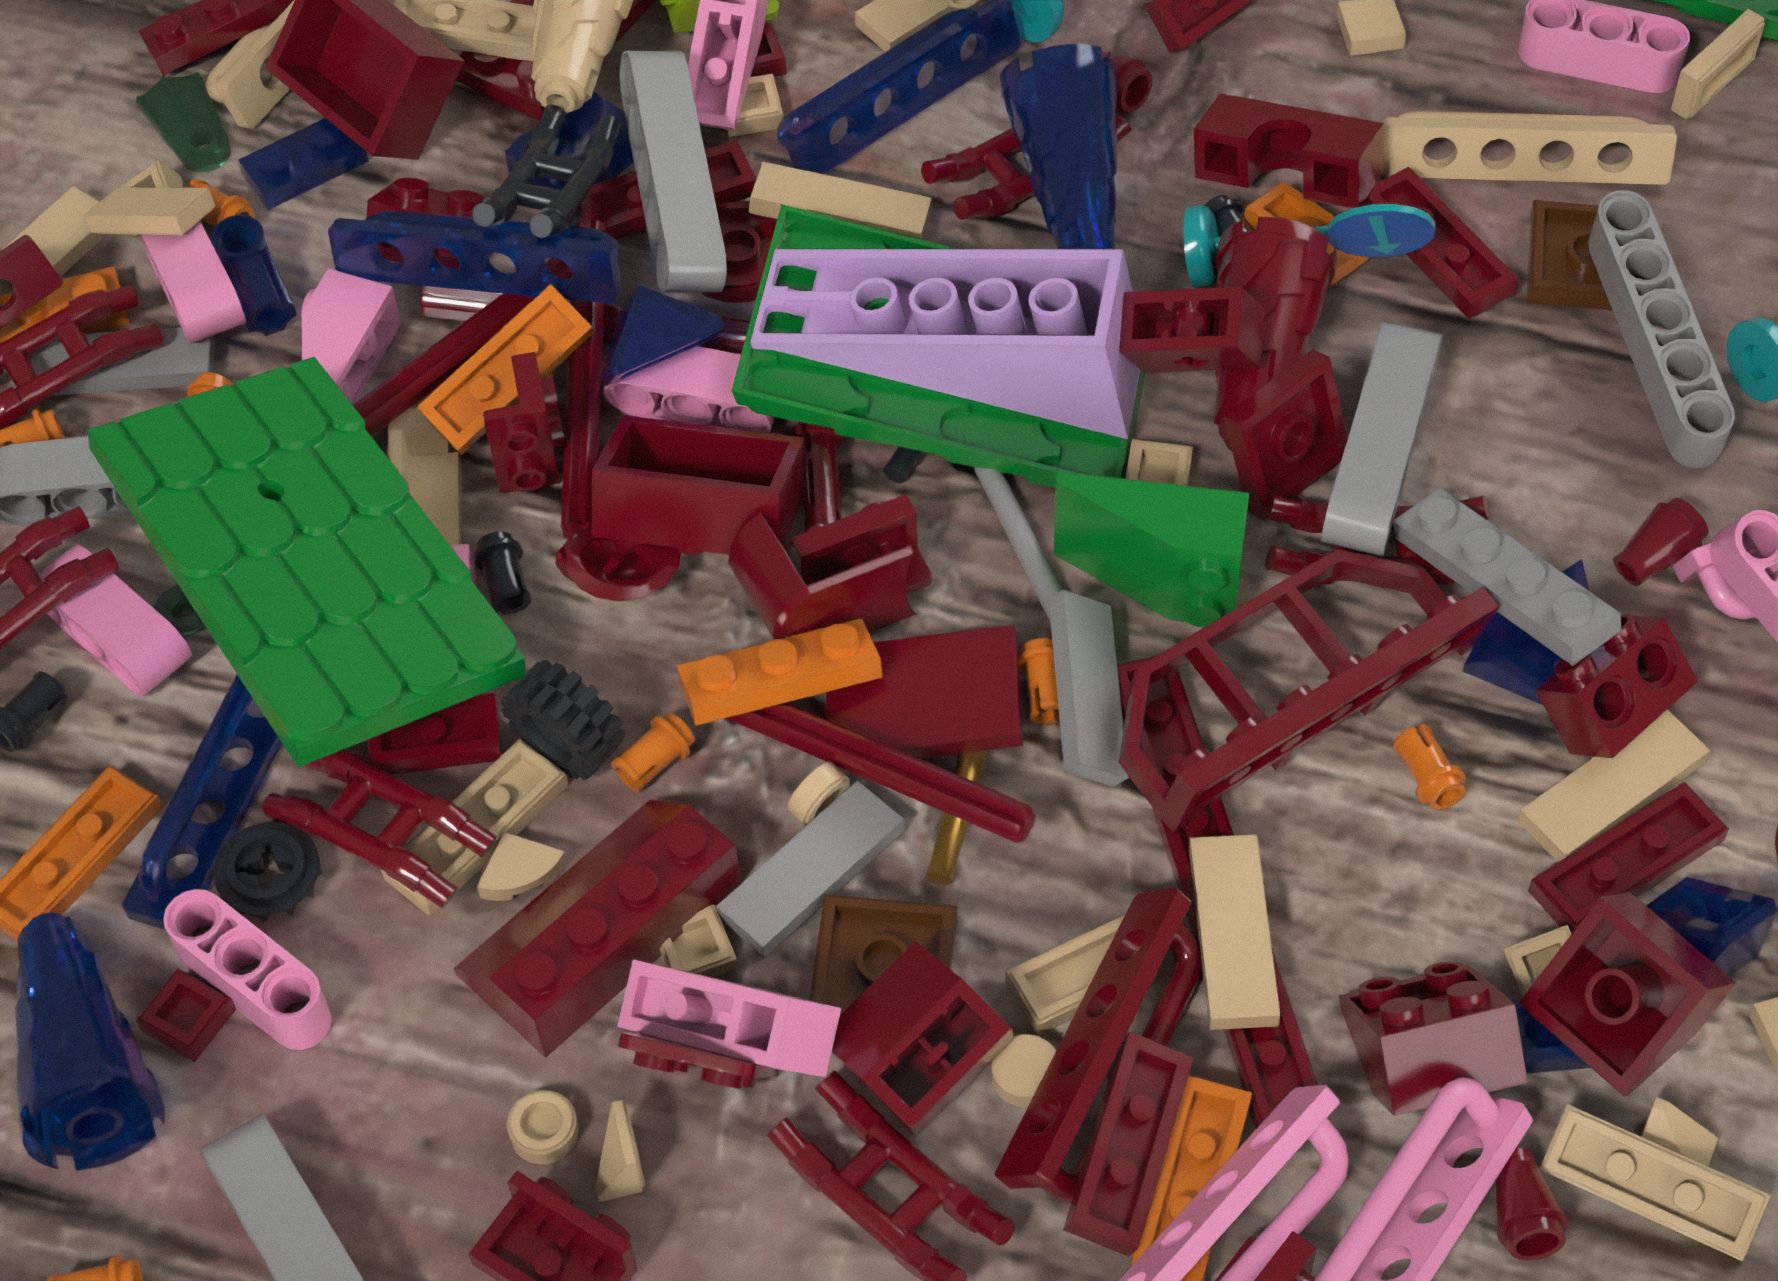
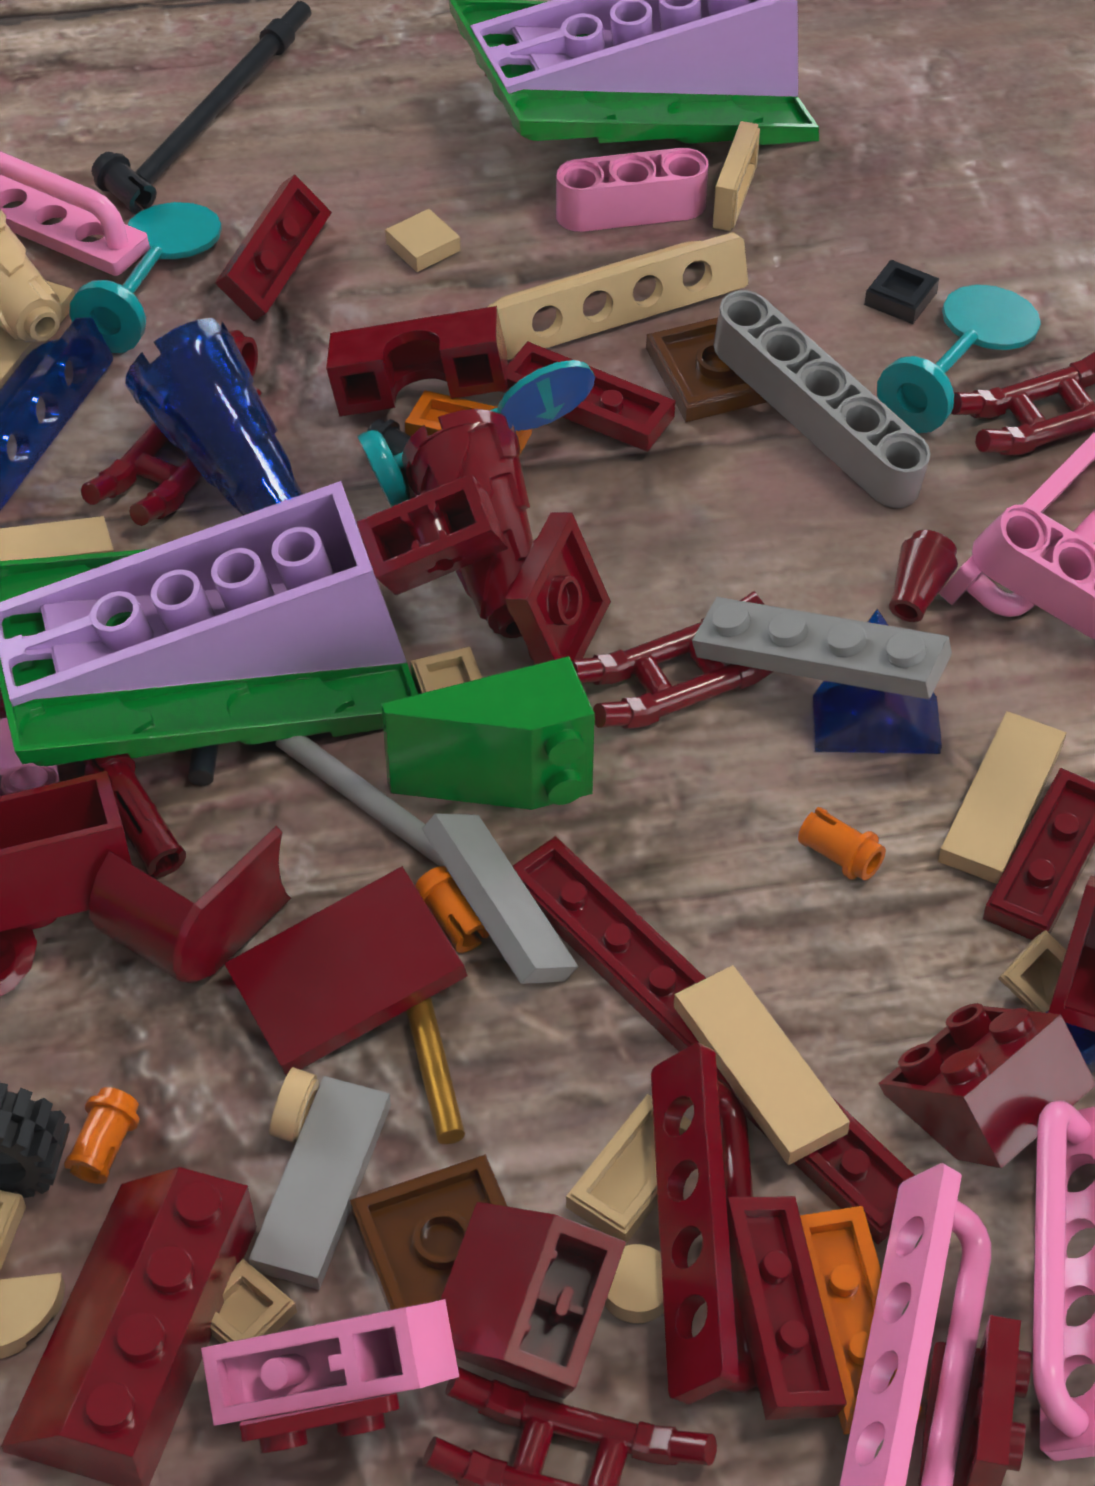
camera: 30 degrees left, 5 degrees down
orange plate [677,618,882,726] -> none
dark red axle [726,703,1036,843] -> none
dark red bracket [790,494,932,594] -> none
dark red plate [1119,549,1499,834] -> none
light grey beam [1321,321,1443,556] -> none
dark red brick [1536,613,1698,758] -> none

